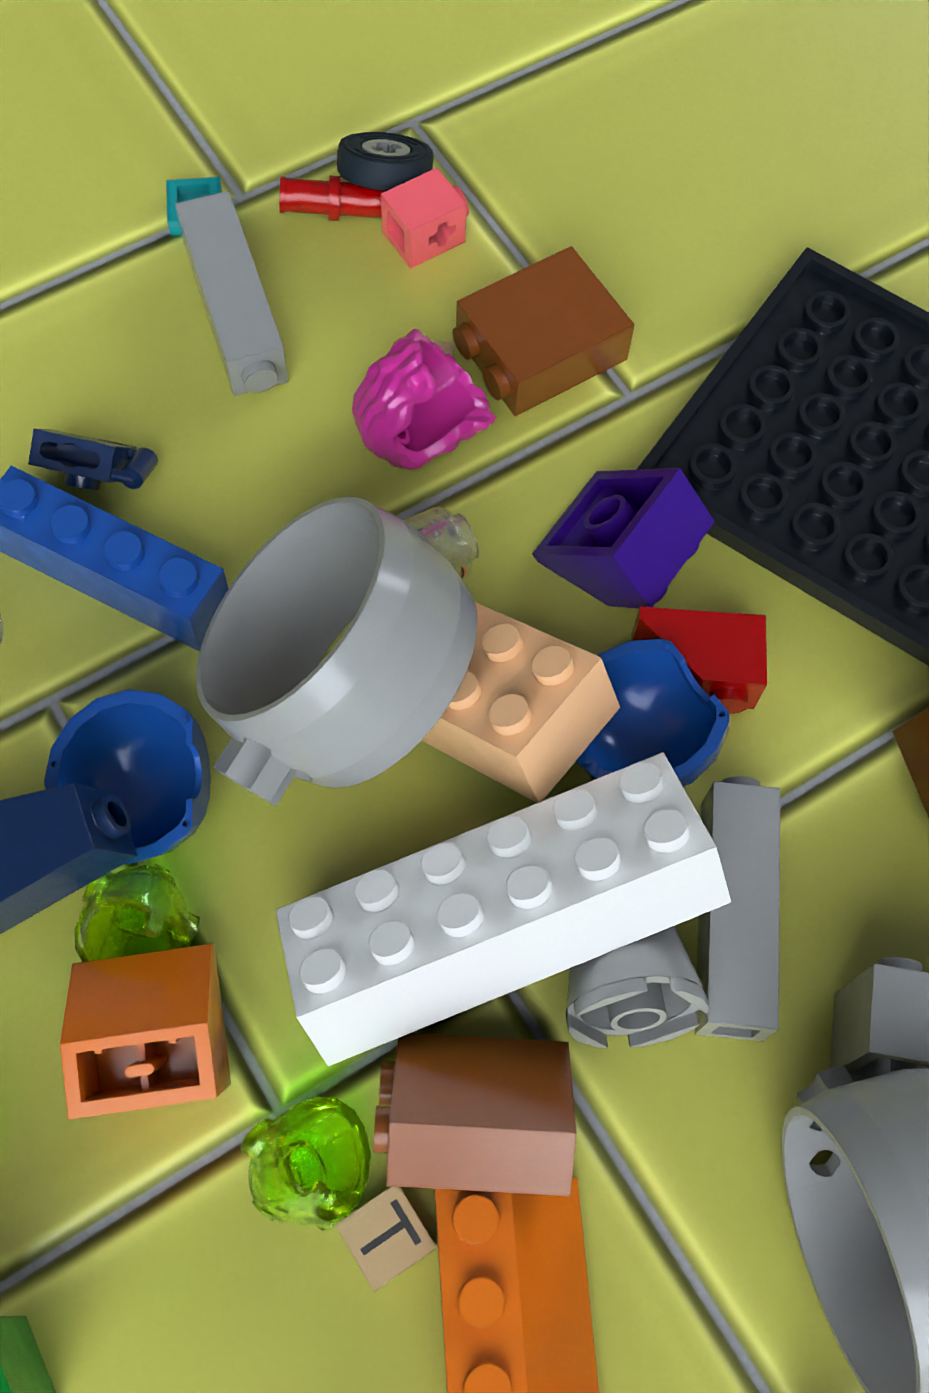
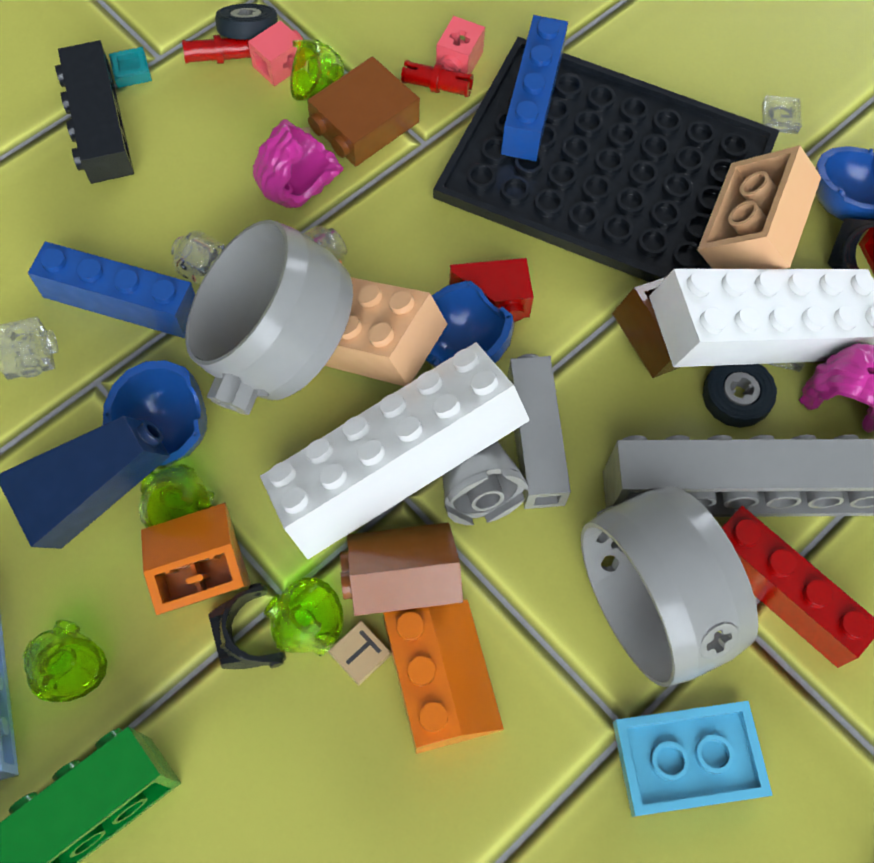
camera: 10 degrees left, 0 degrees up
dark blue piece [28,428,158,490] -> none
light grey brick [175,191,289,396] -> none
dark purple slope [532,468,715,608] -> none
none -> black brick [55,40,134,184]
none -> clear head [171,230,226,286]
none -> black helmet [208,583,286,670]
none -> clear neon green helmet [290,40,344,101]
none -> red pin [401,60,474,97]
none -> coral brick [436,16,485,74]
none -> blue brick [501,15,568,161]

